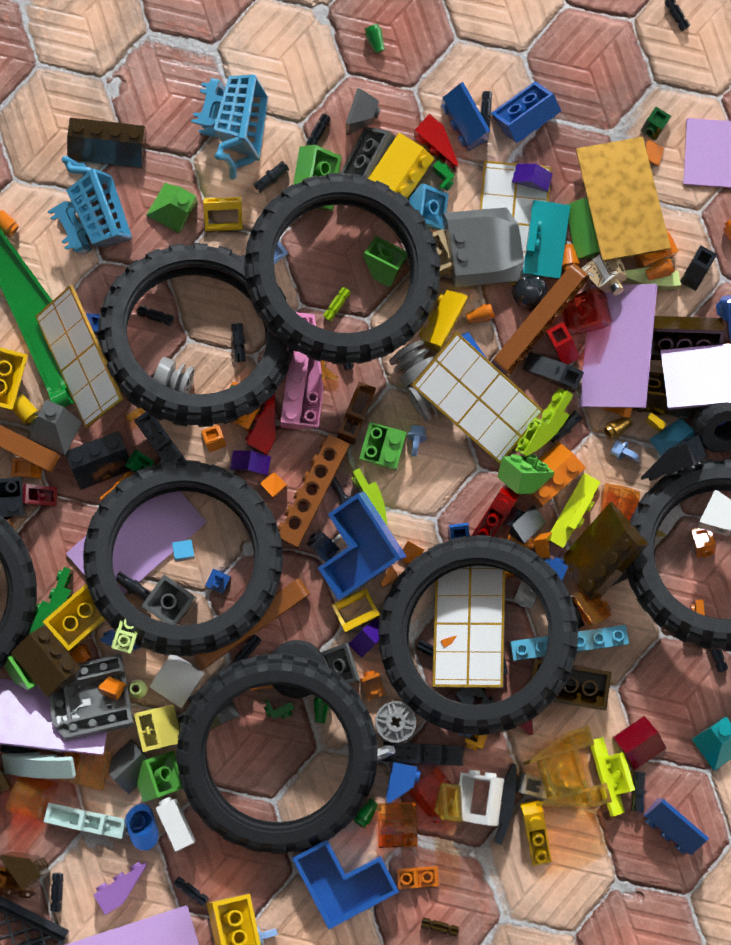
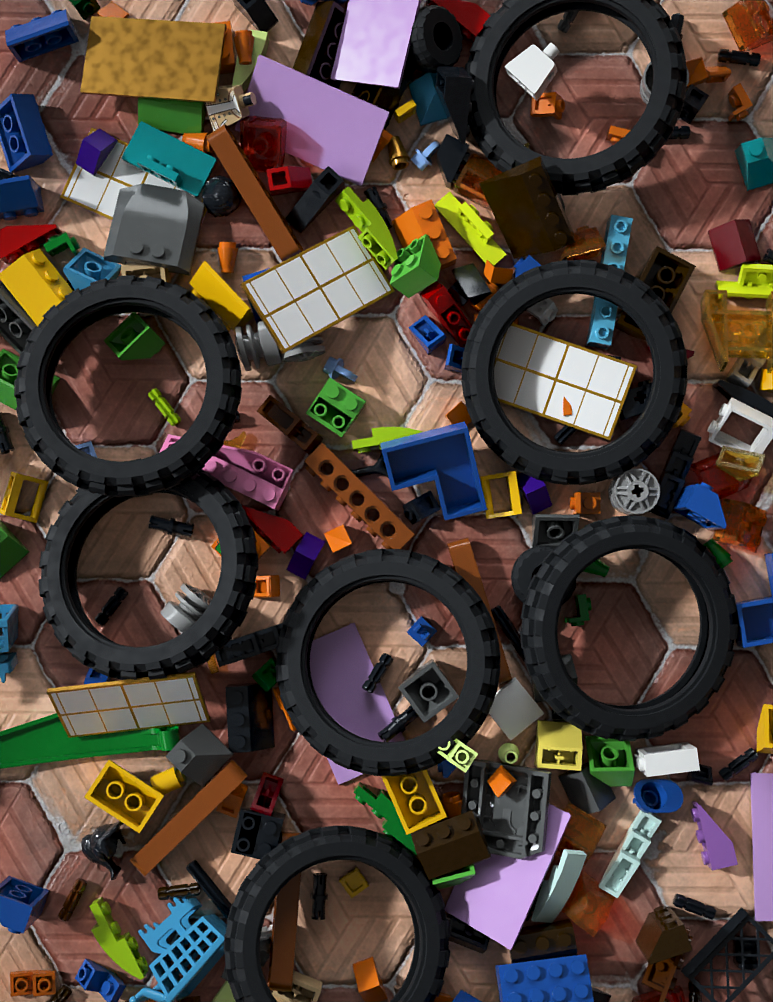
camera: 70 degrees left, 5 degrees up
slope [172,540,194,562] -> none
white tile [378,745,396,760] -> none
orange slope [381,566,398,588] -> none
none -> blue slope [5,9,79,62]
none -> black axle [362,653,393,693]
none -> blue slope [408,315,446,354]
none -> black slope [436,134,471,189]
none -> black slope [686,764,713,786]

